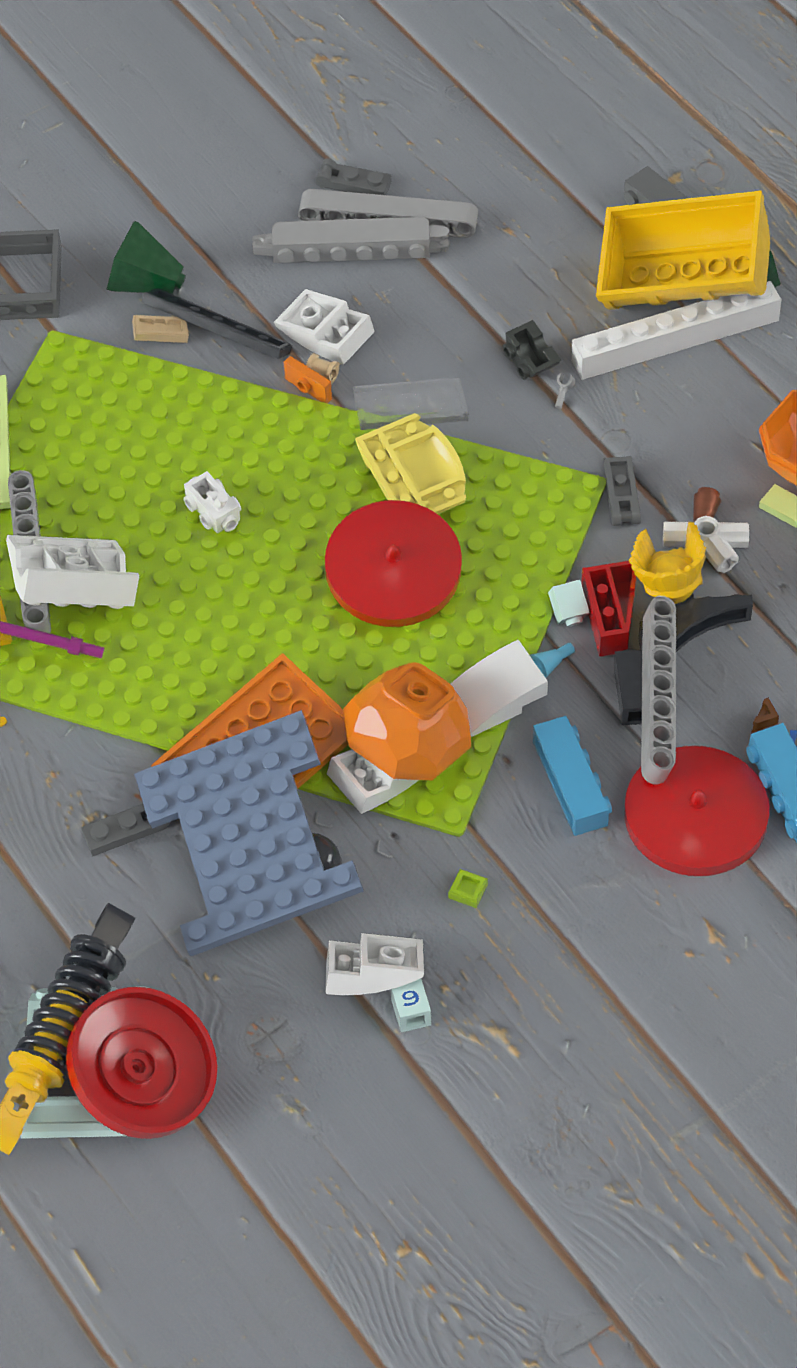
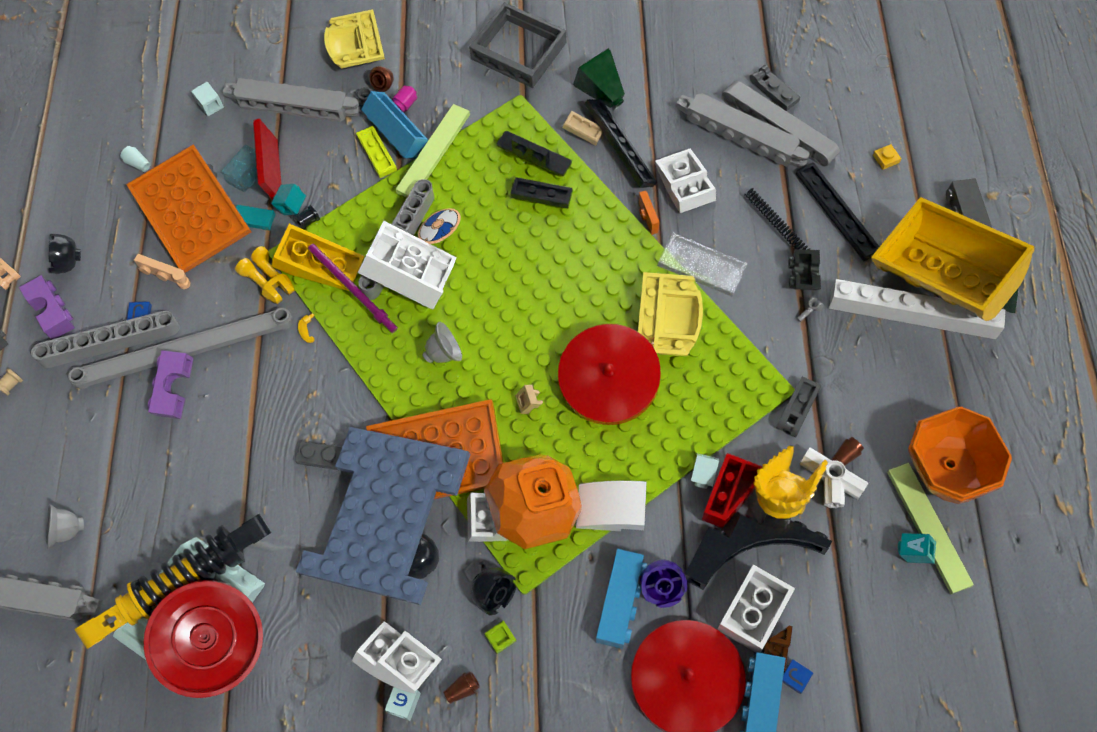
camera: 35 degrees right, 10 degrees up
white brick [184,471,241,533] -> none
tan bush [306,353,340,385] -> none
medium azure cone [530,643,575,678] -> none
light grey beam [641,596,676,784] -> none
none -> shield [418,208,461,244]
none -> light grey hat [423,322,462,363]
none -> copper cone [443,671,480,704]
none -> black cylinder [471,567,516,616]
none -> black bracket [497,131,572,176]
none -> black plate [511,177,573,209]
none -> tan tile [515,385,543,414]
none -> dark purple cylinder [640,559,687,608]
none -> white brick [717,565,795,653]
none -> black piece [744,188,811,250]
none -> black tile [796,162,880,261]
none -> yellow plate [873,144,902,170]

